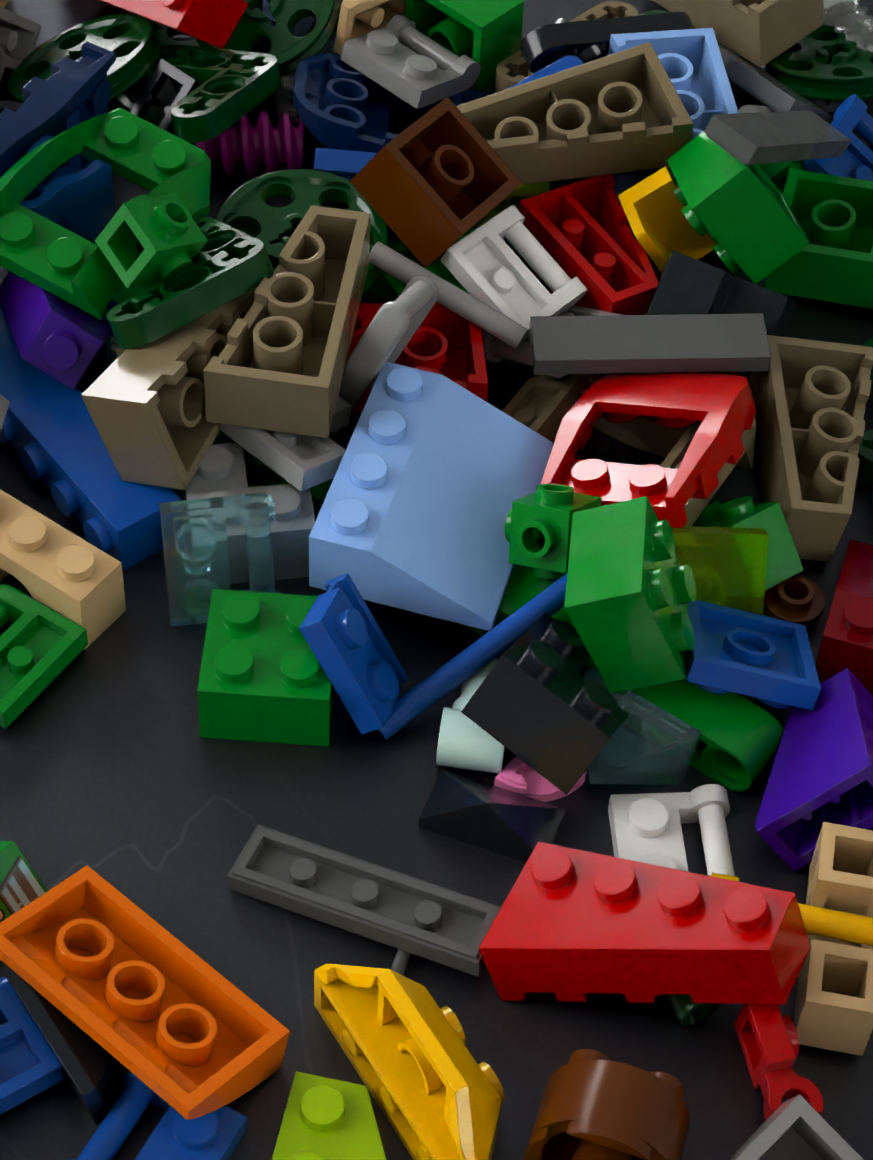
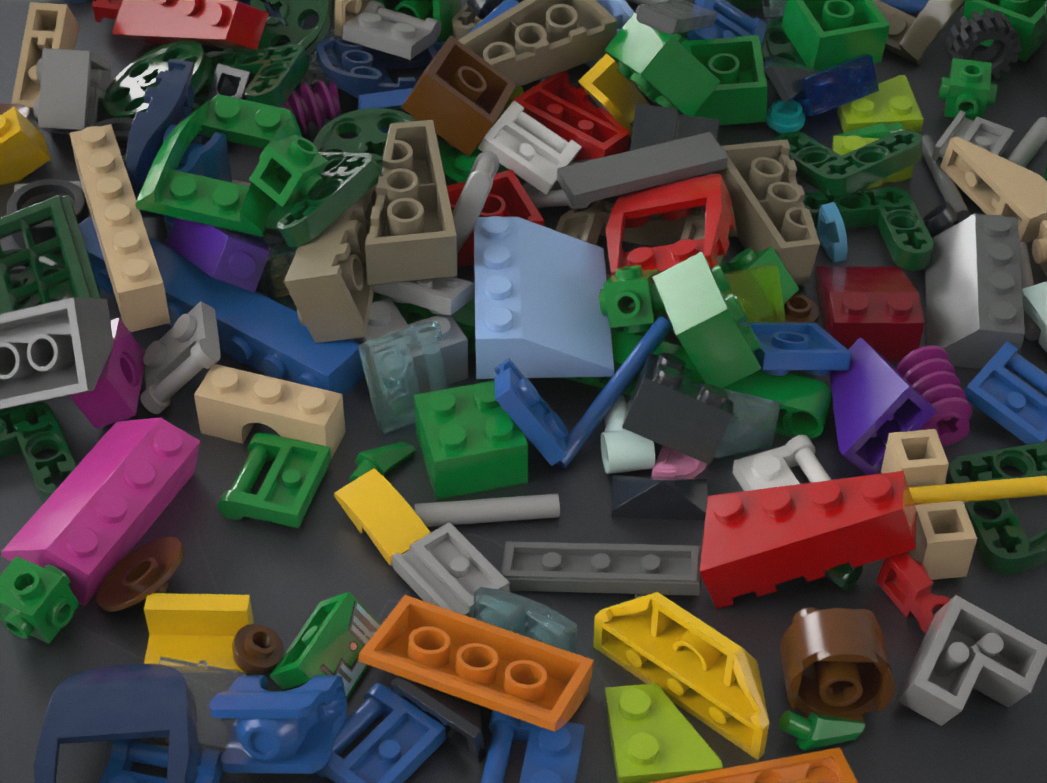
camera: 15 degrees left, 5 degrees down
light grey bar [369,241,529,349] -> none
none -> yellow slope [334,468,431,566]
none -> green bar [349,442,417,482]
none -> light grey plate [392,522,510,618]
none -> light grey piece [414,493,560,527]
none -> clear light blue slope [474,587,577,654]

